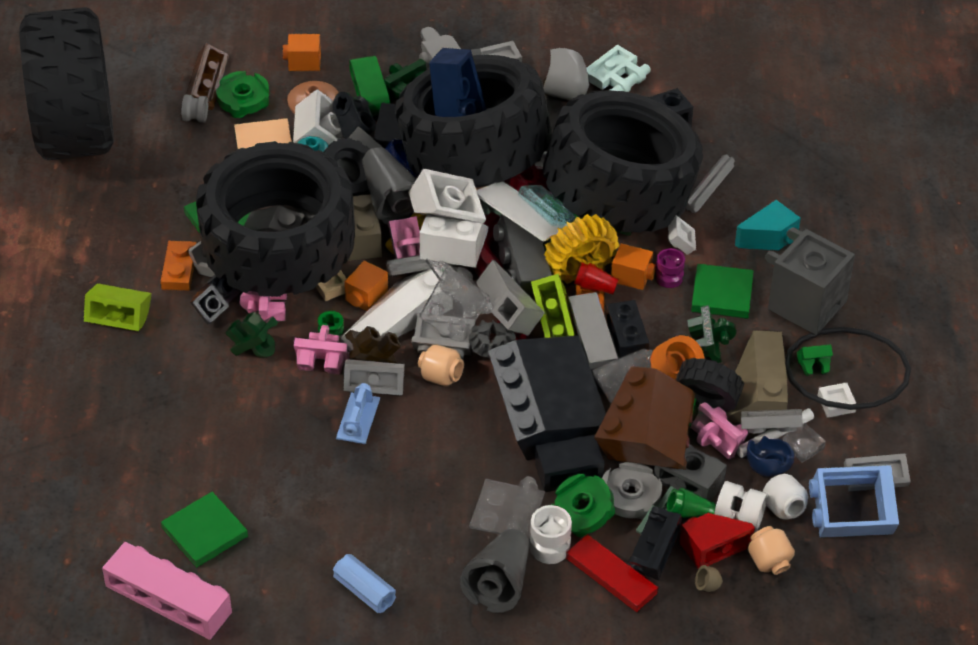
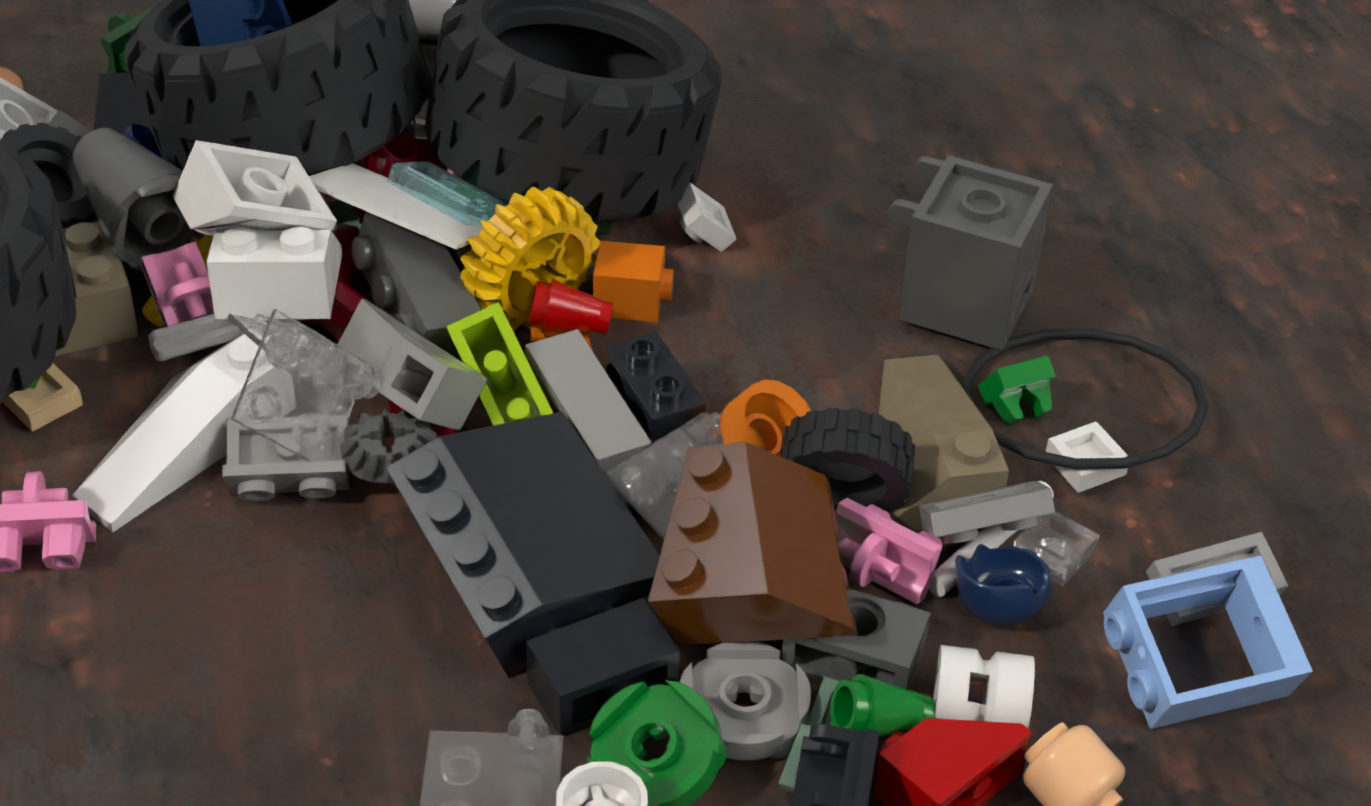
camera: 15 degrees left, 5 degrees down
green bush [317,311,344,337] -> none
black piece [333,92,377,139] -> none
light blue hinge [336,383,380,444] -> none
orange brick [344,261,388,311] -> none
light grey hinge [344,359,405,395] -> none
dark brown hips [345,326,401,363] -> none
green beam [349,56,390,117] -> none
light nougat head [418,344,464,386] -> none
magenta wheel [655,248,685,288] -> none
light grey axle [686,154,735,213] -> none
dark green hips [687,305,737,363] -> none
green tile [691,264,754,318] -> none
teal slope [735,200,801,250] -> none
white head [763,474,809,520] -> none

